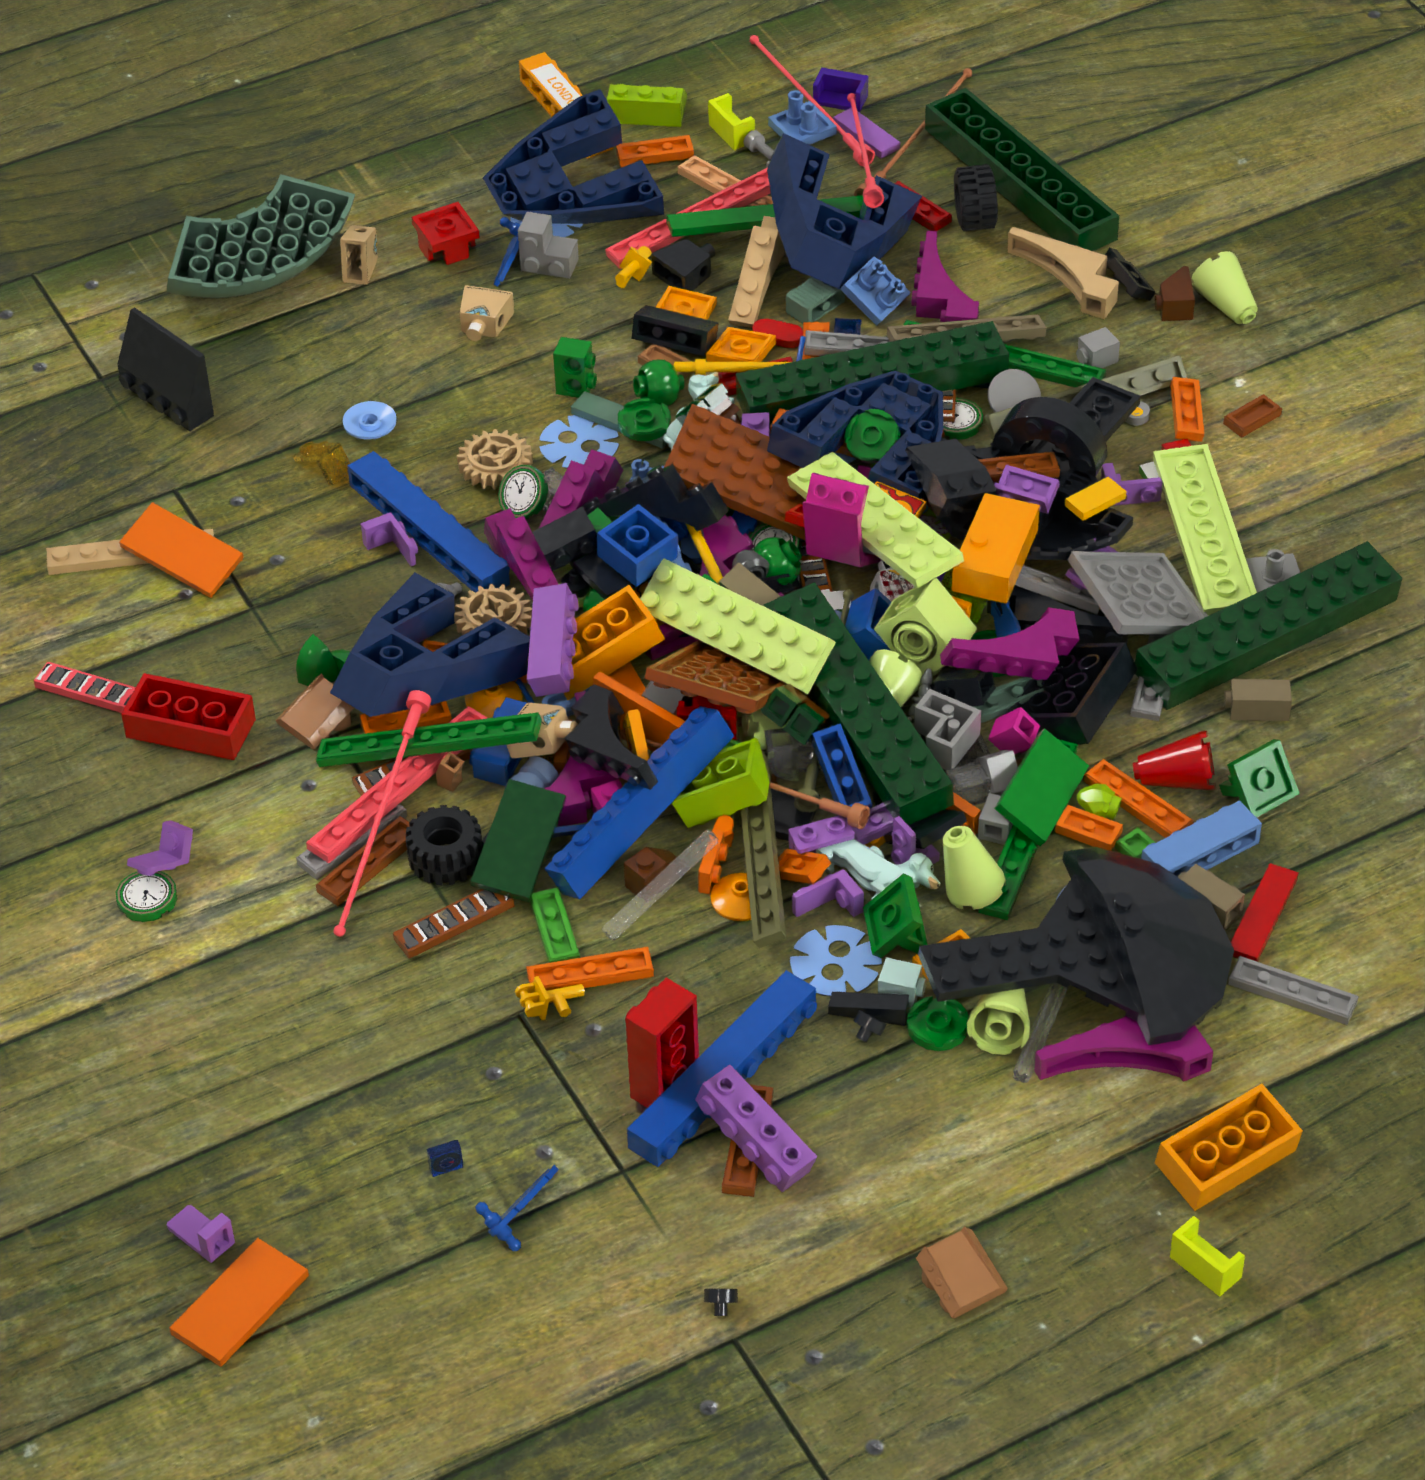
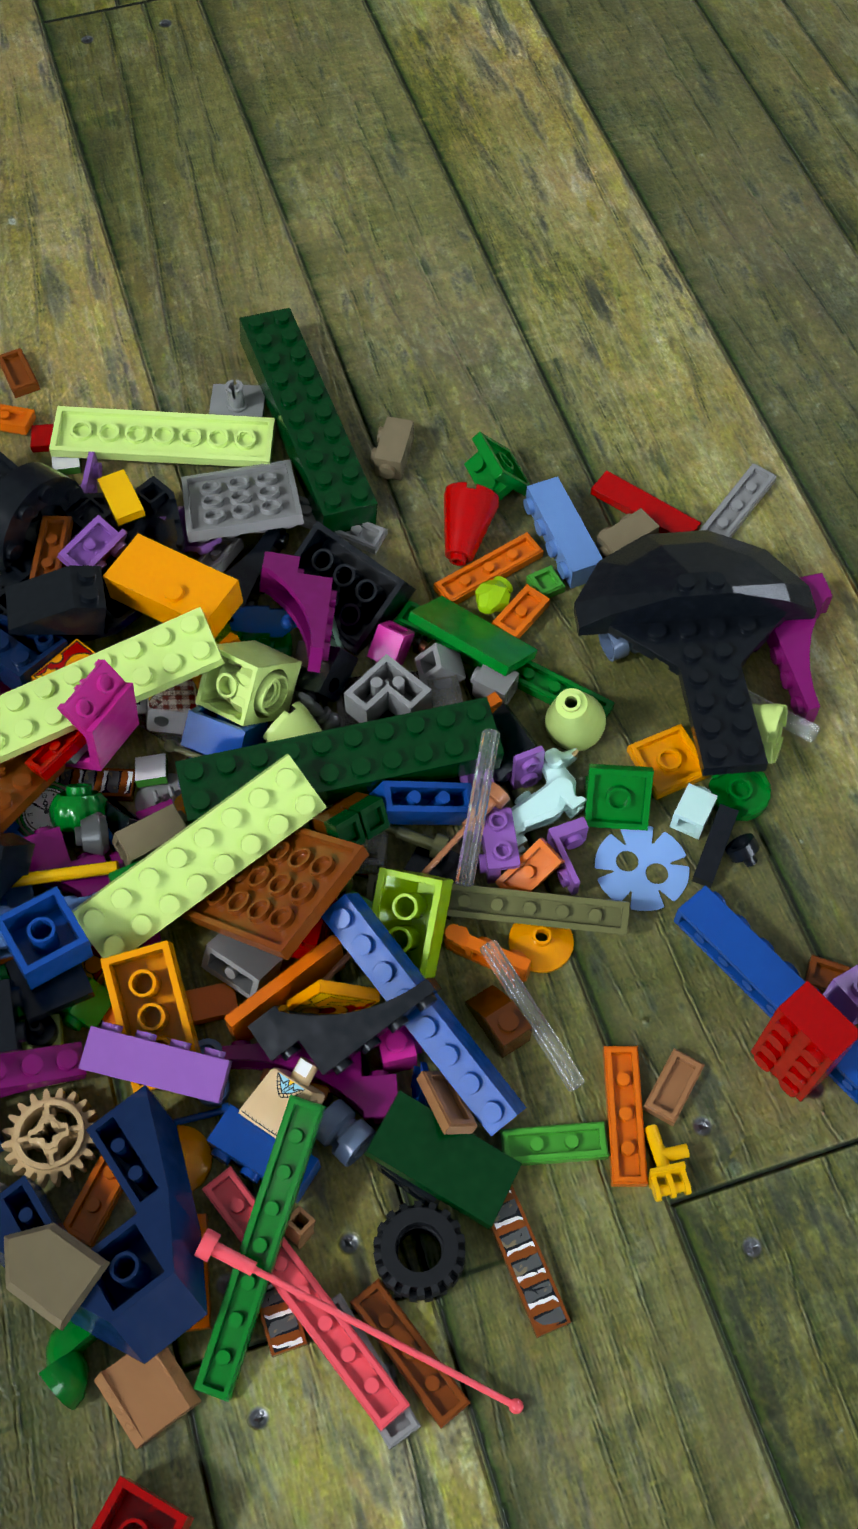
camera: 80 degrees left, 15 degrees up
none -> dark tan tile [4,1223,110,1331]
none -> medium nougat tile [416,1071,478,1135]
none -> clear axle [455,729,500,887]
none -> medium nougat tile [643,1048,705,1126]

